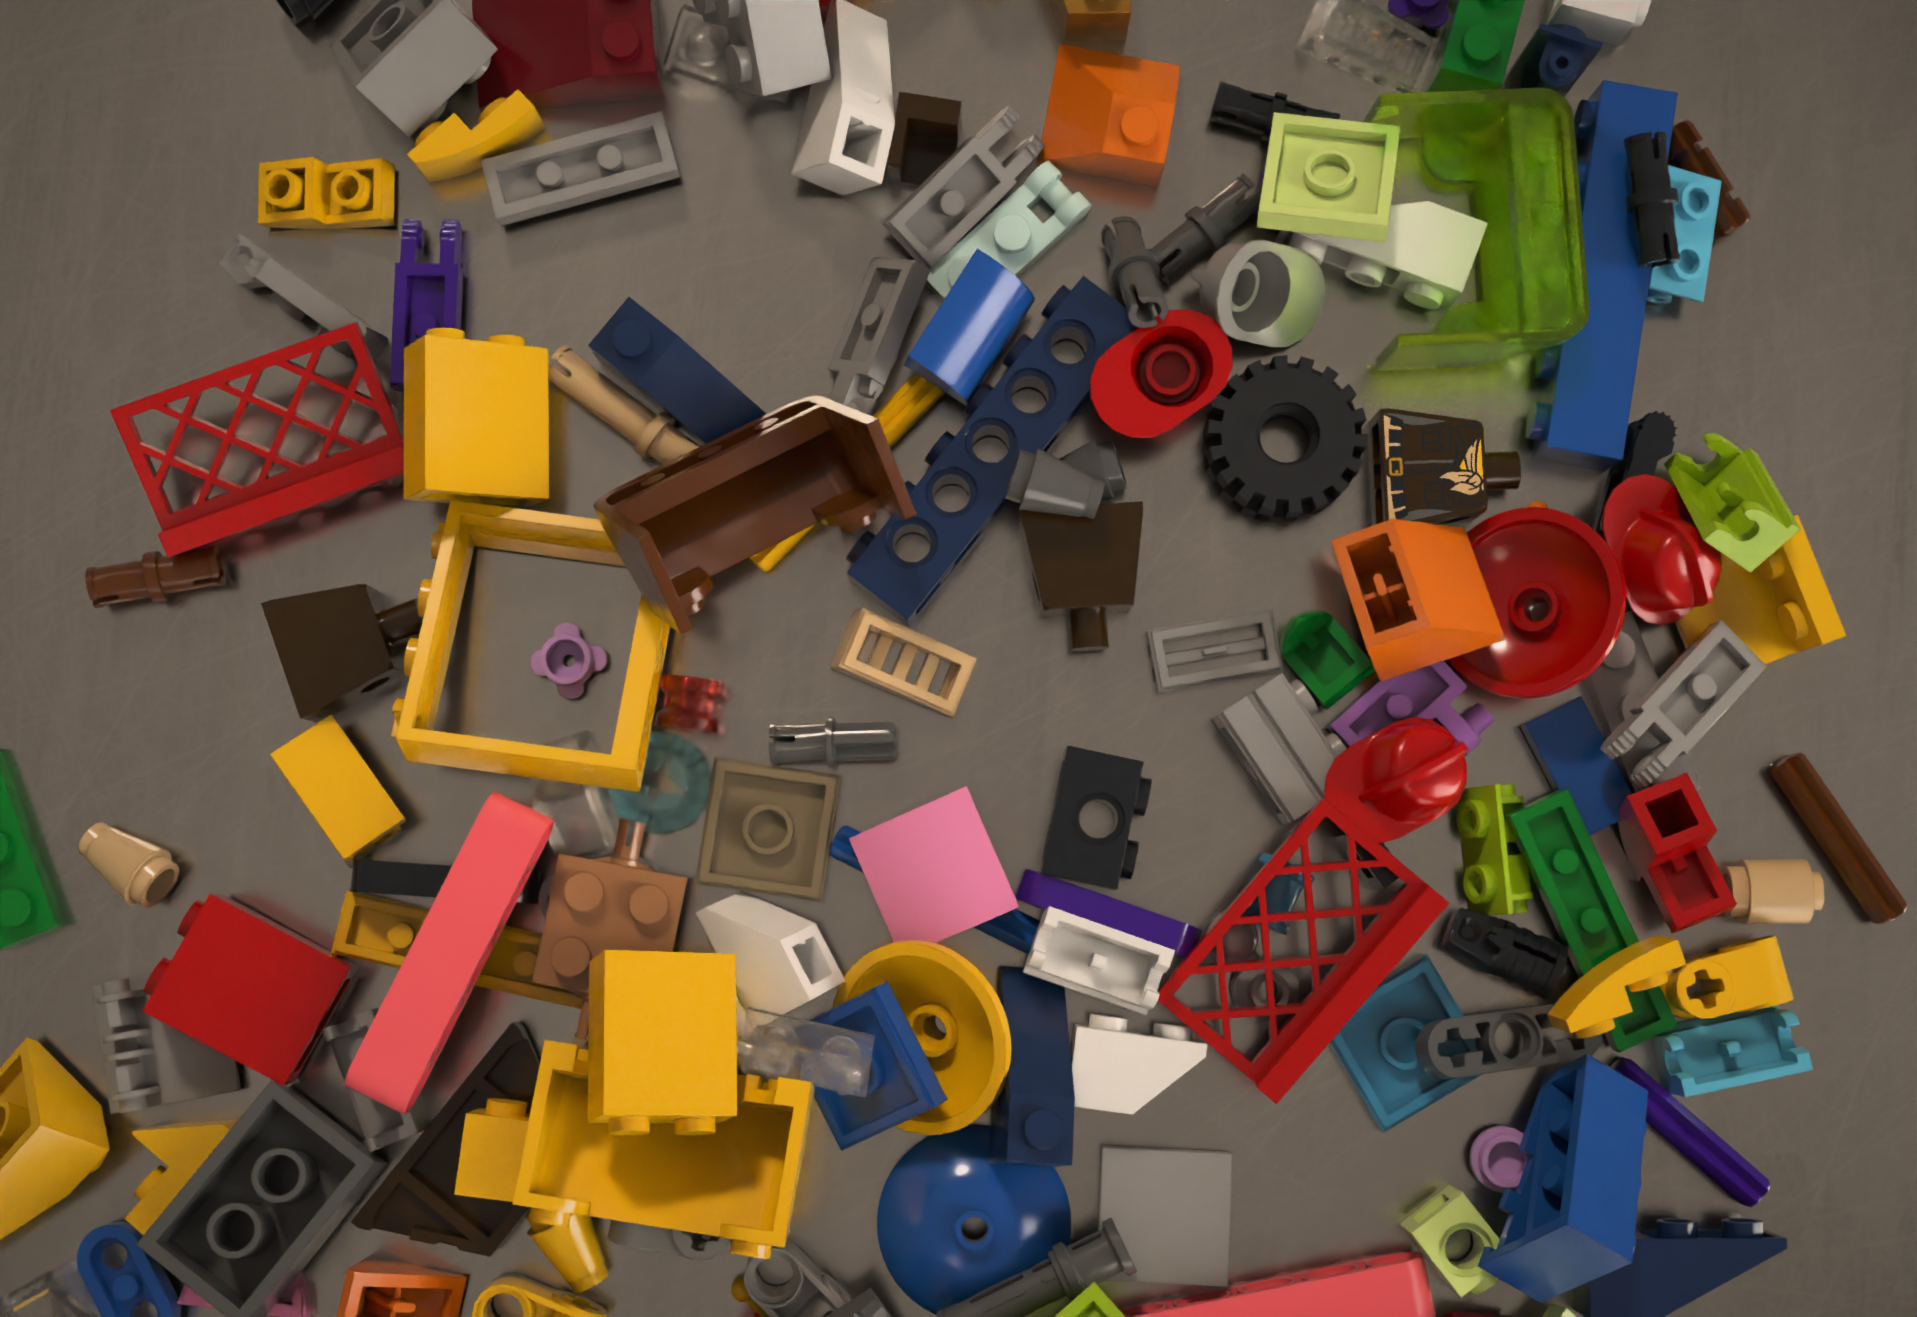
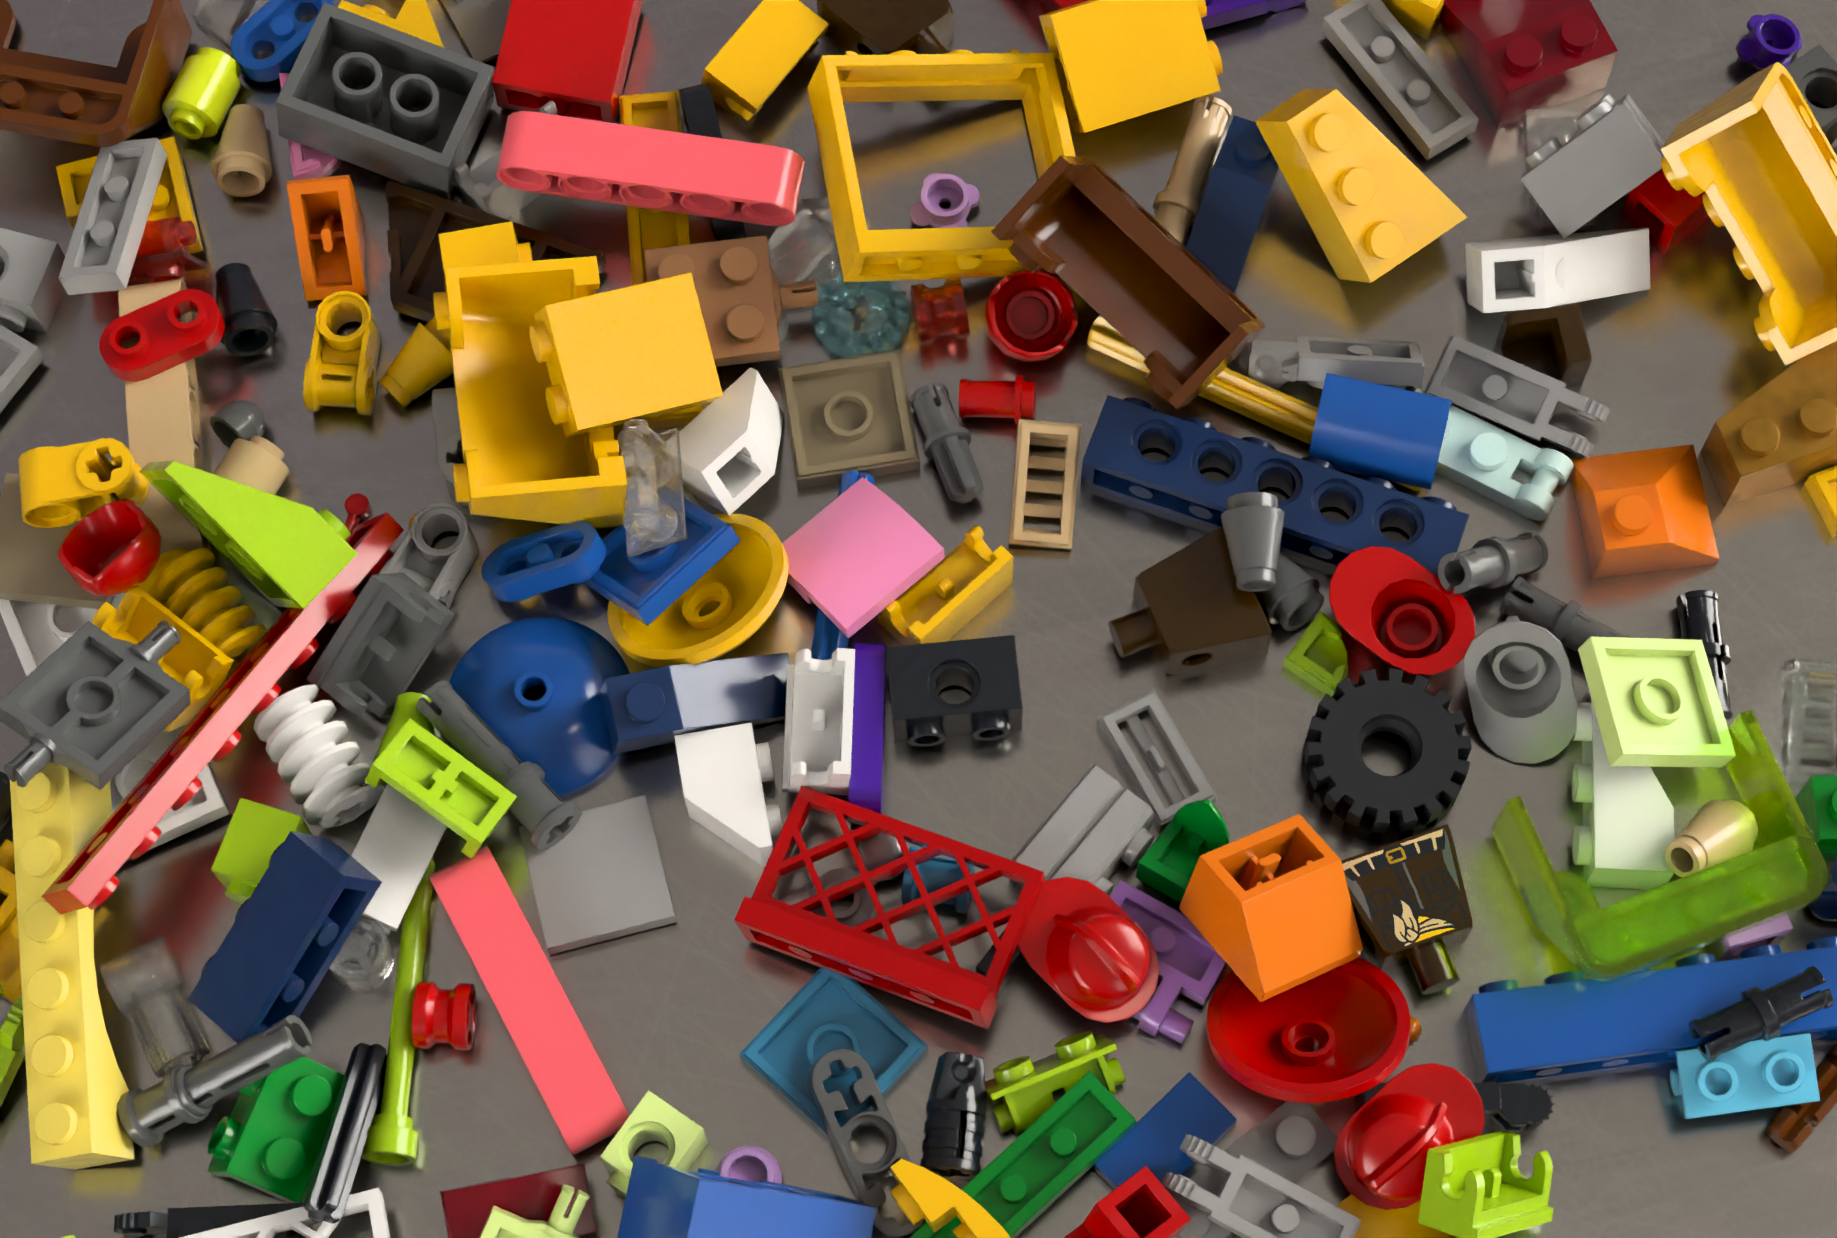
camera: 75 degrees right, 15 degrees down
none -> blue plate [481,520,606,602]
none -> yellow hinge [878,525,1014,646]
none -> red pin [958,375,1036,425]
none -> red hair [984,269,1078,362]
none -> yellow wedge [1255,89,1468,283]
none -> lime tile [1283,611,1348,697]
none -> tan cone [1665,799,1758,878]

